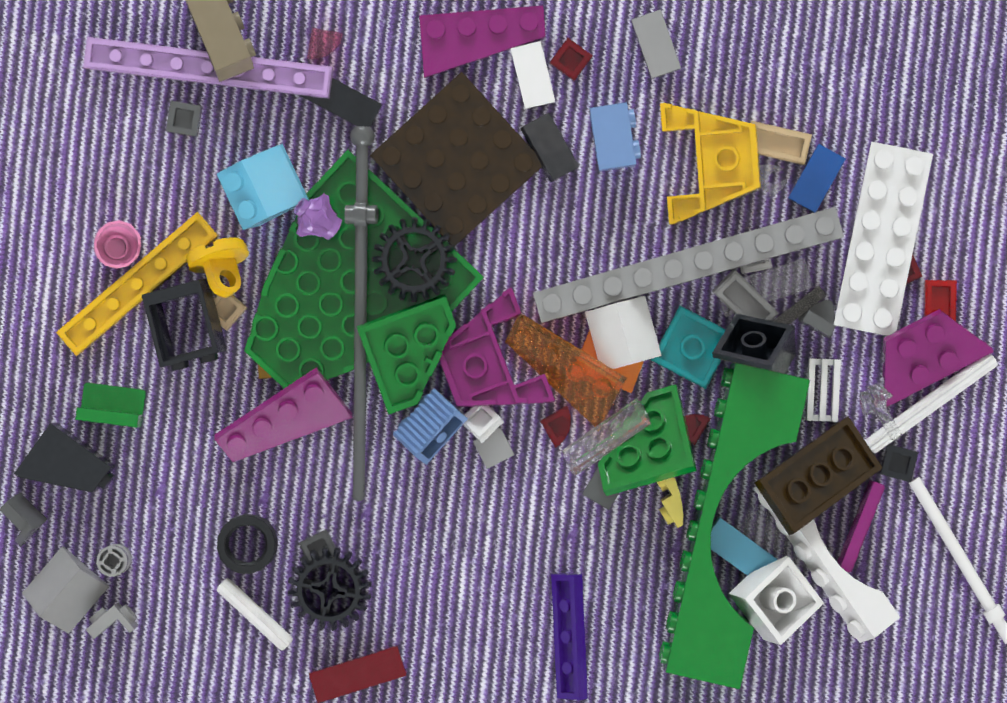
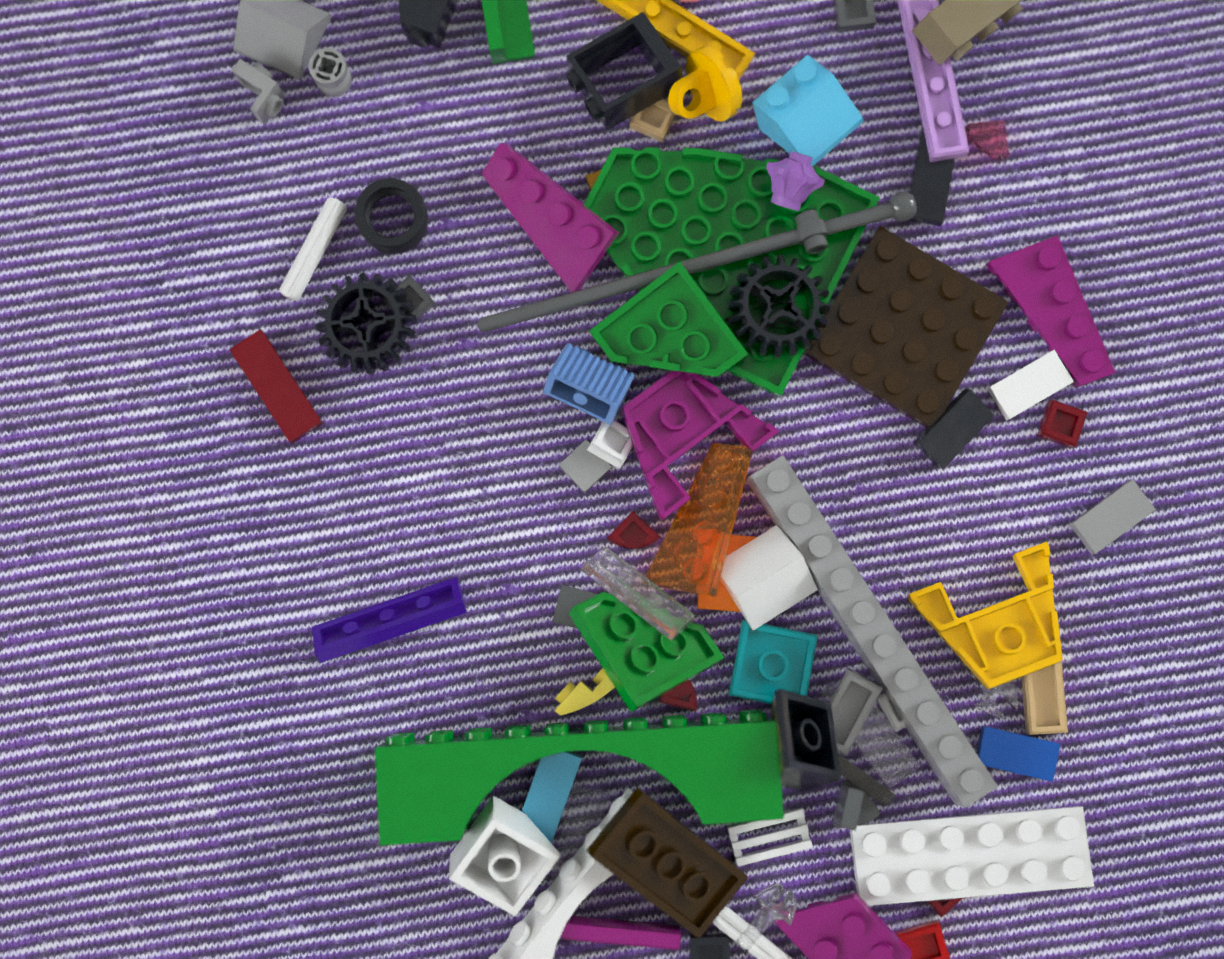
camera: 75 degrees right, 5 degrees down
medium blue brick [589,102,641,172] -> none

